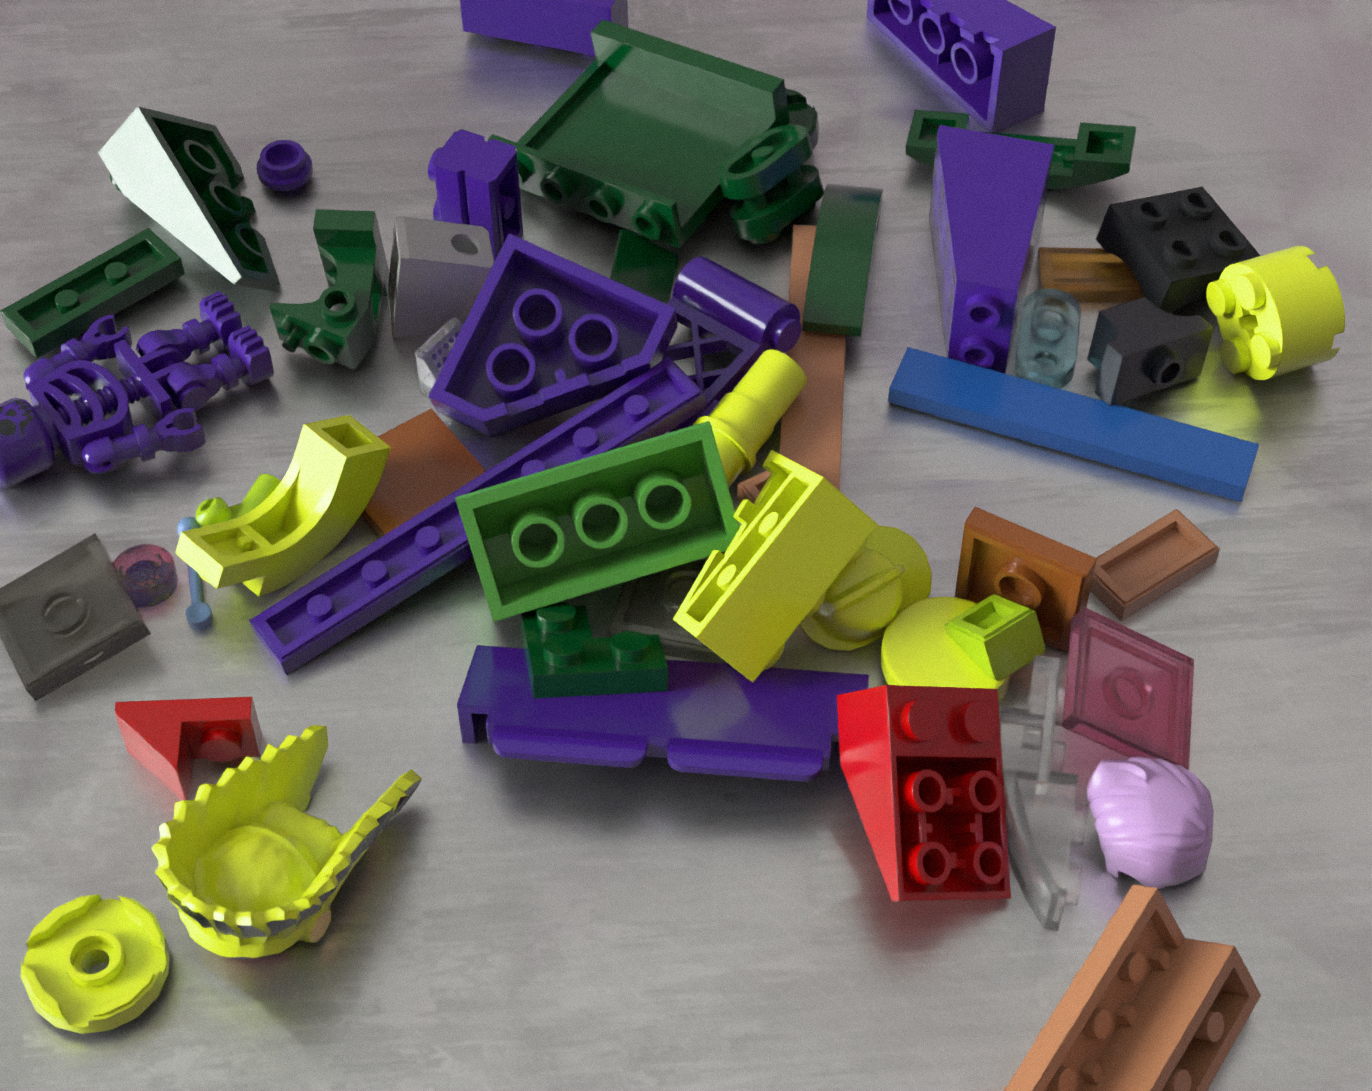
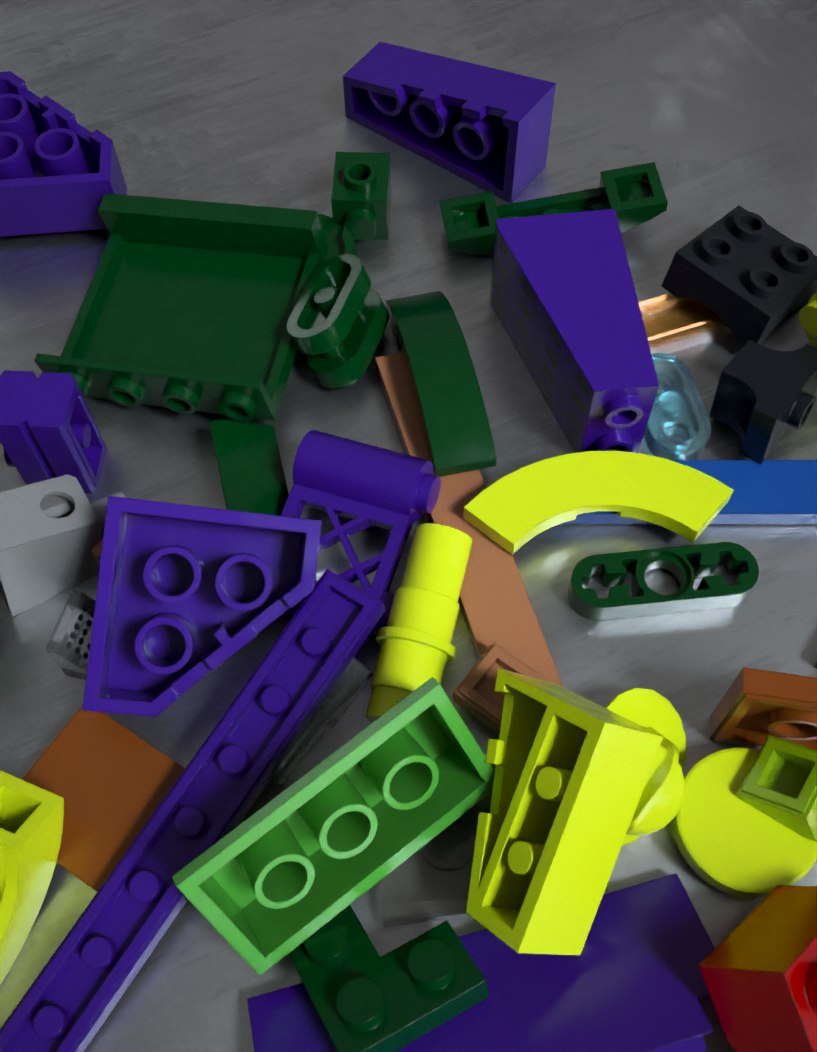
camera: 20 degrees left, 10 degrees up
none -> dark green brick [331,152,391,240]
none -> neon yellow tile [463,451,734,555]
none -> dark green beam [568,542,759,621]

